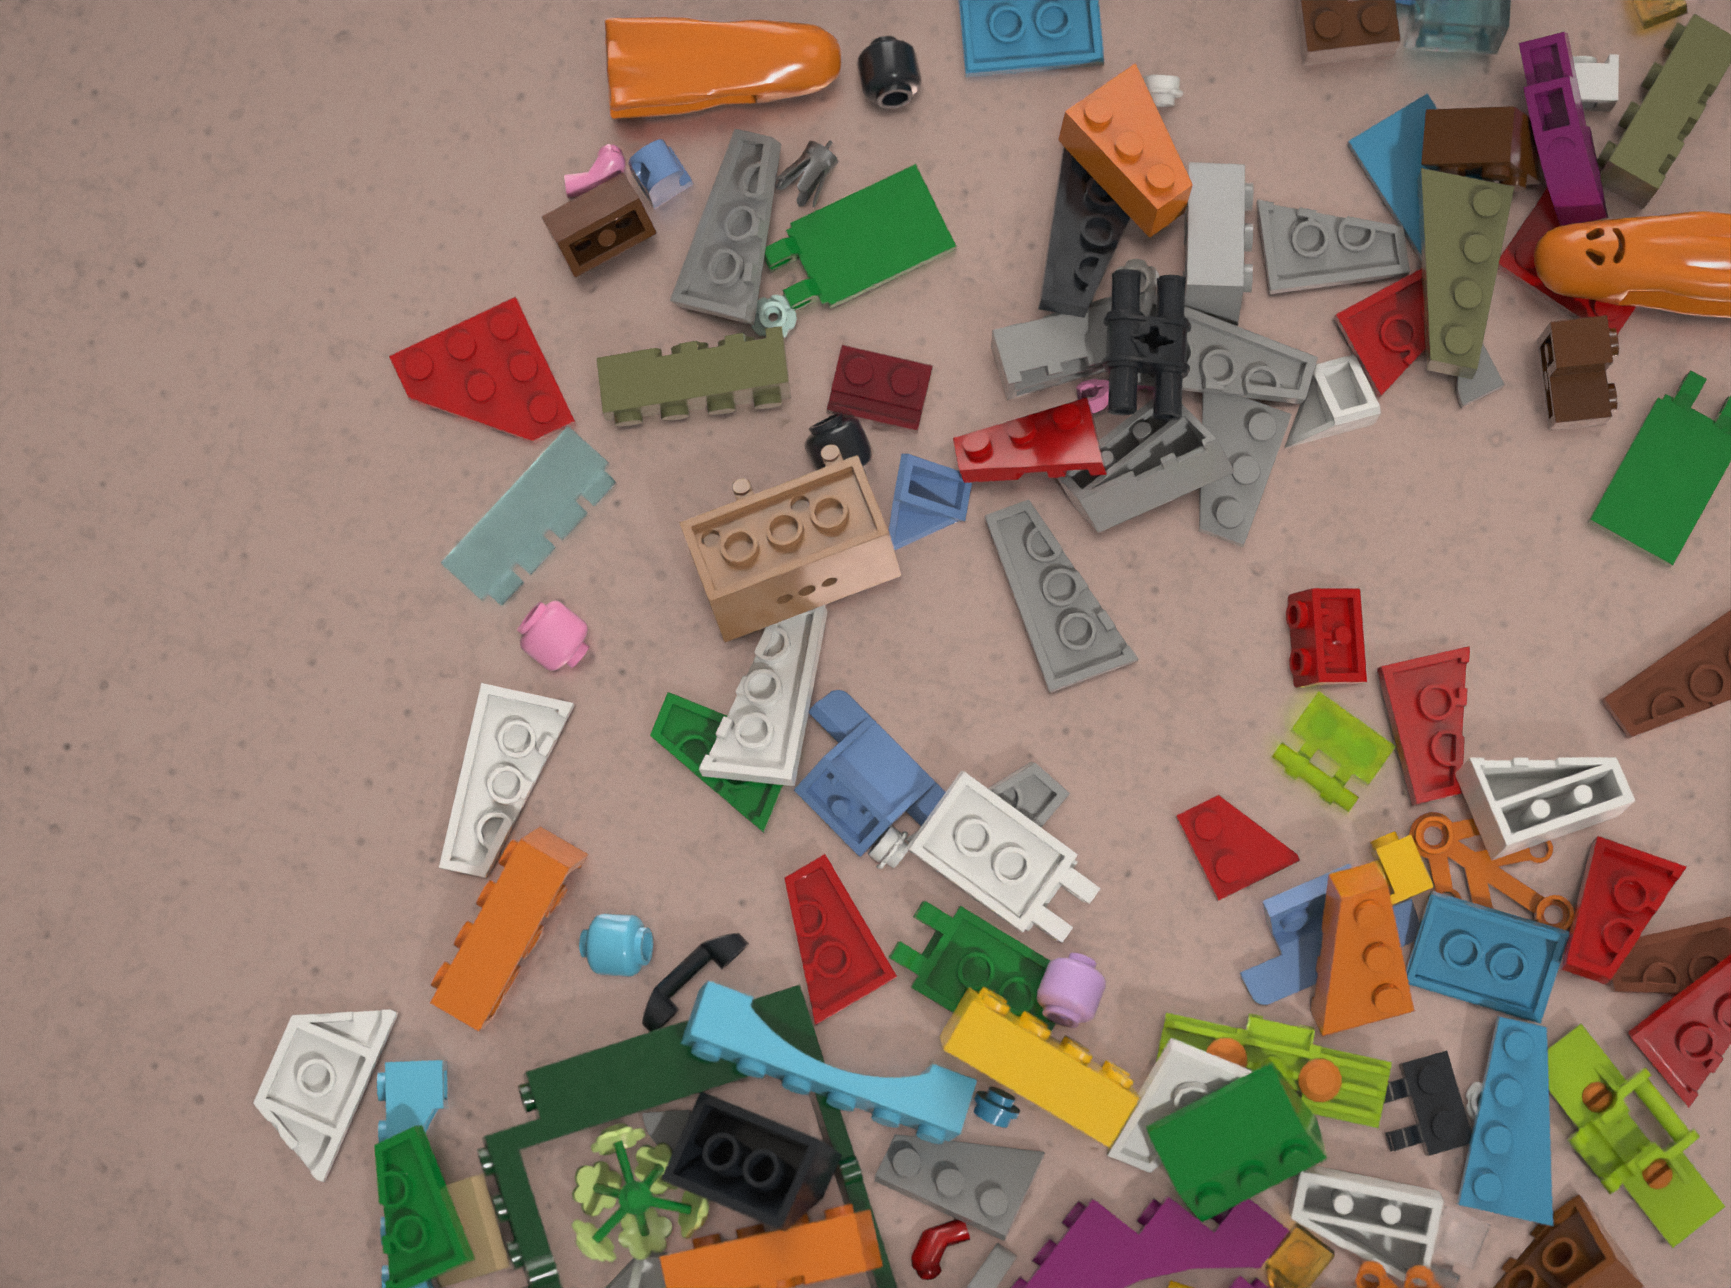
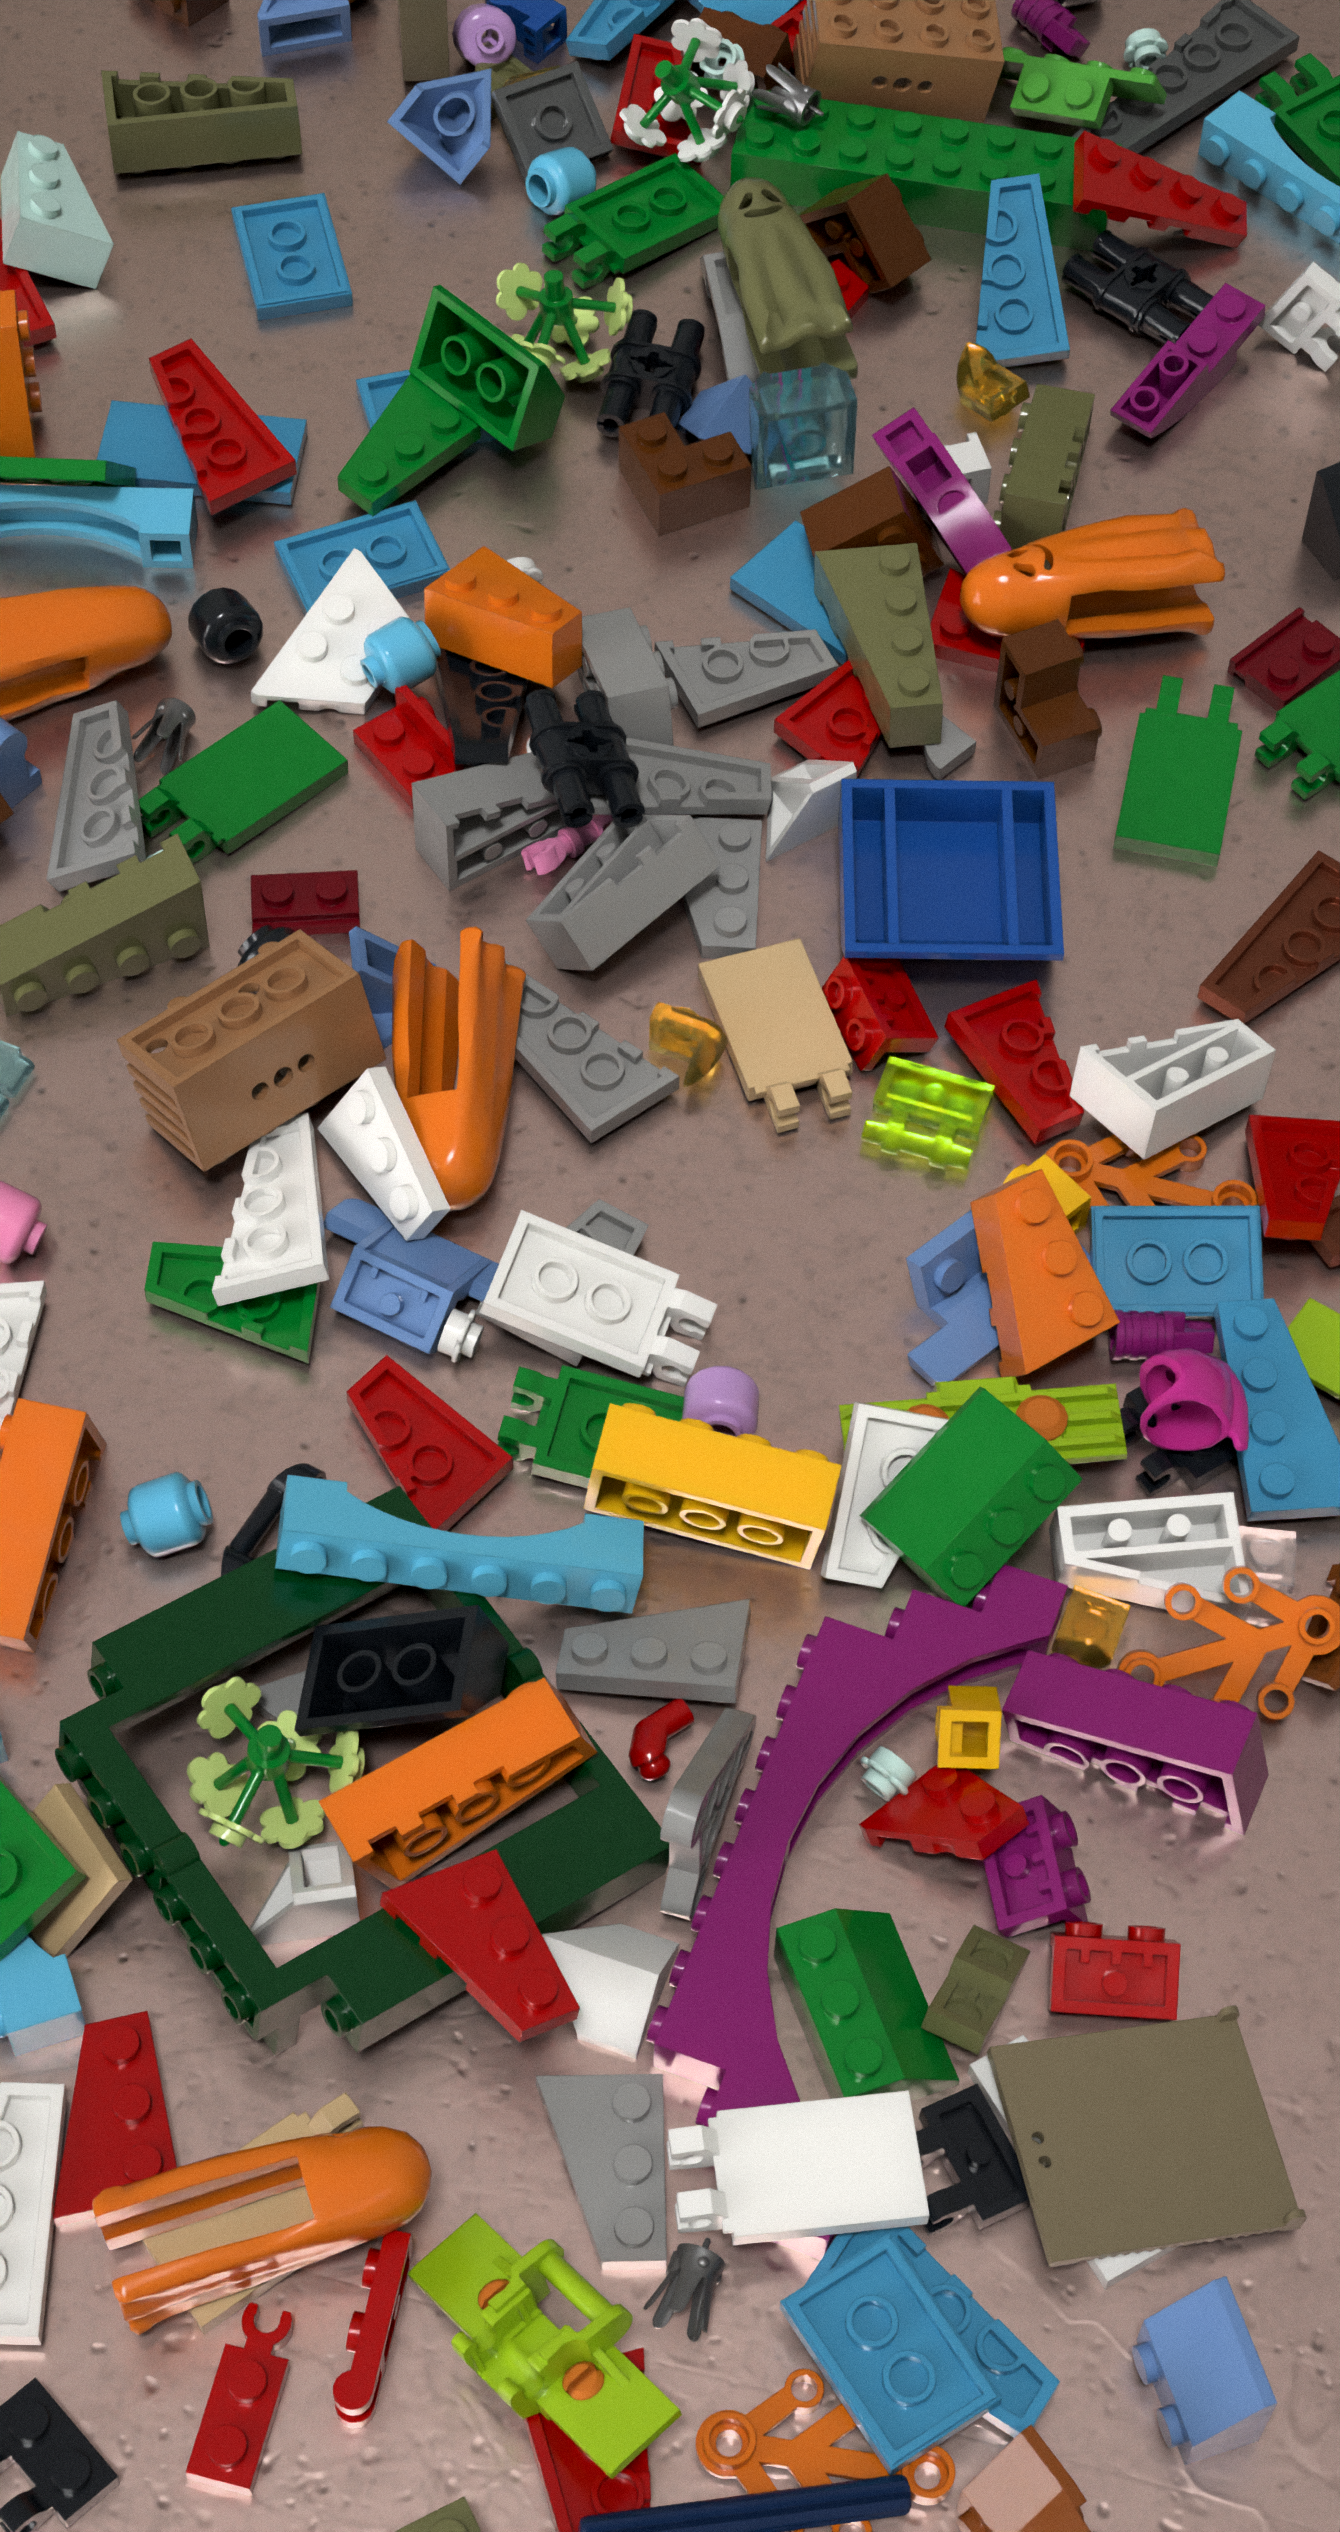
camera: 25 degrees left, 25 degrees down
red wing [953,397,1107,483] -> none
dark azure plate [973,1087,1020,1128] -> none
red wing [1175,795,1300,902] -> none
none -> white wing [251,548,409,715]
none -> white wing [317,1066,450,1241]
none -> red bracket [353,685,464,810]
none -> medium azure head [360,617,441,694]
none -> orange piece [392,926,526,1211]
none -> clear yellow plate [649,1002,728,1087]
none -> tan tile [698,938,853,1133]
none -> blue slope [838,779,1064,961]
none -> magenta hinge [1108,1309,1215,1361]
none -> dark pink piece [1139,1348,1249,1451]

